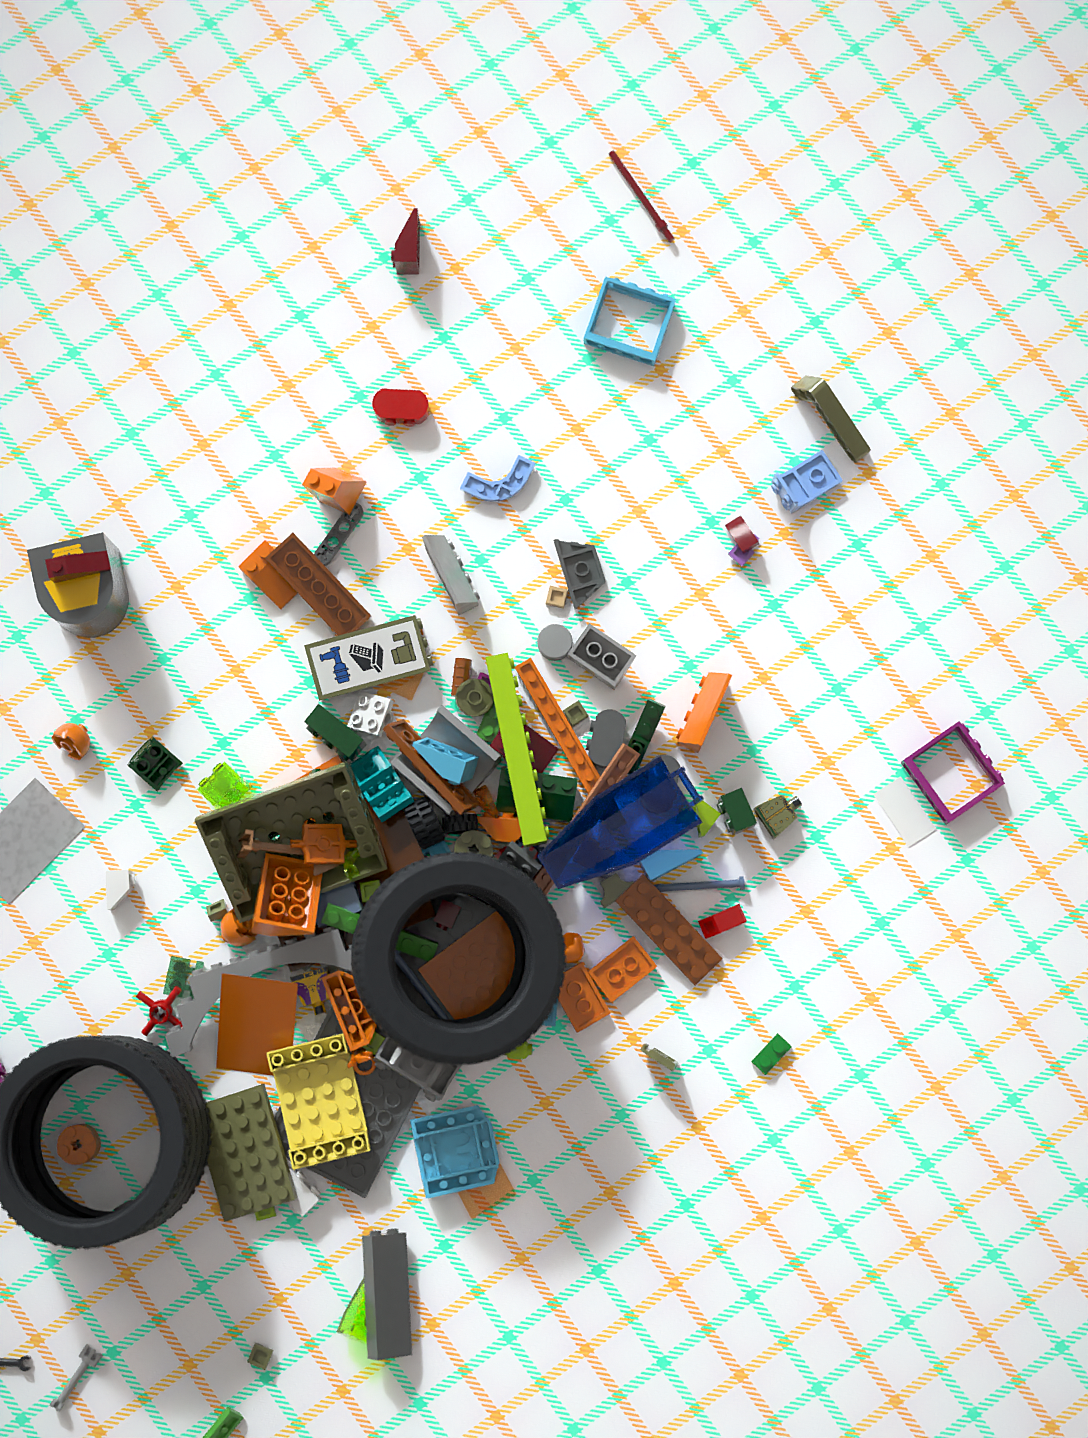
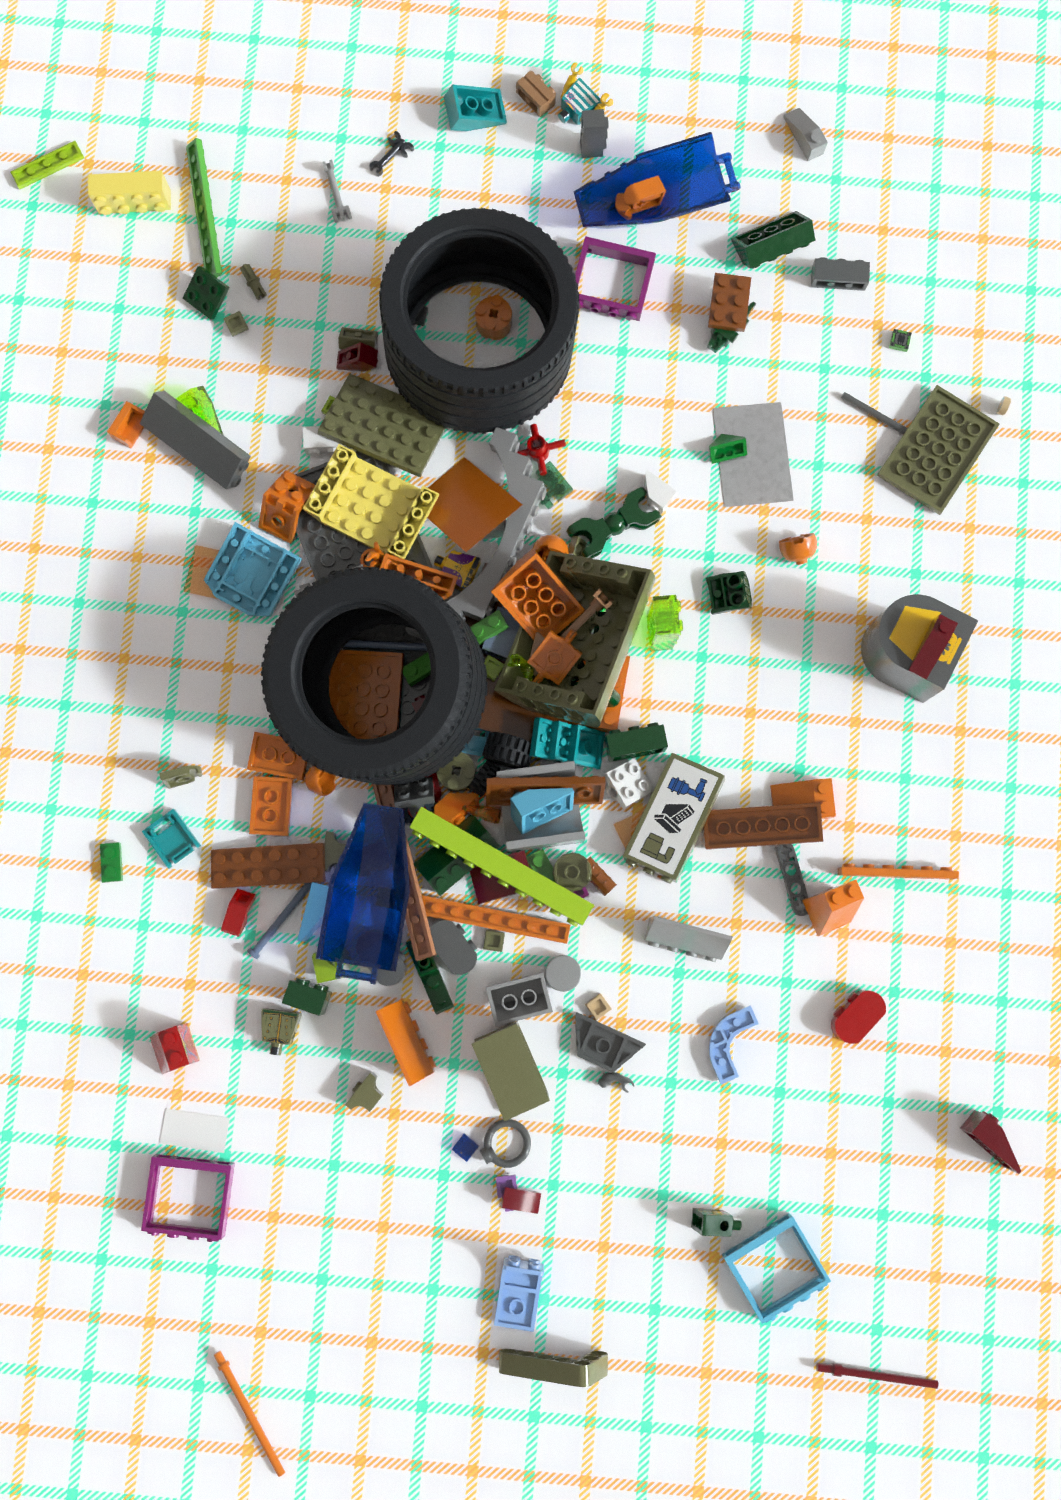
camera: 125 degrees right, 0 degrees up
none -> orange panel [107,401,145,449]
none -> teal container [142,808,201,869]
none -> red slope [150,1023,200,1075]
none -> dark green plate [182,266,230,320]
none -> orange bar [213,1350,285,1477]
none -> olive axle [240,264,267,300]
none -> orange bracket [258,470,315,544]
none -> dark red slope [336,342,378,372]
none -> olive slope [338,327,378,350]
none -> olive brick [345,1072,384,1112]
none -> clear blue tile [452,1133,480,1162]
none -> olive piece [471,1021,550,1122]
none -> dark grey piece [479,1119,531,1168]
none -> dark green piece [566,487,662,558]
none -> dark grey piece [598,1072,635,1093]
none -> torso [691,1208,742,1237]
none -> green slope [709,434,747,464]
none -> orange plate [838,863,959,880]

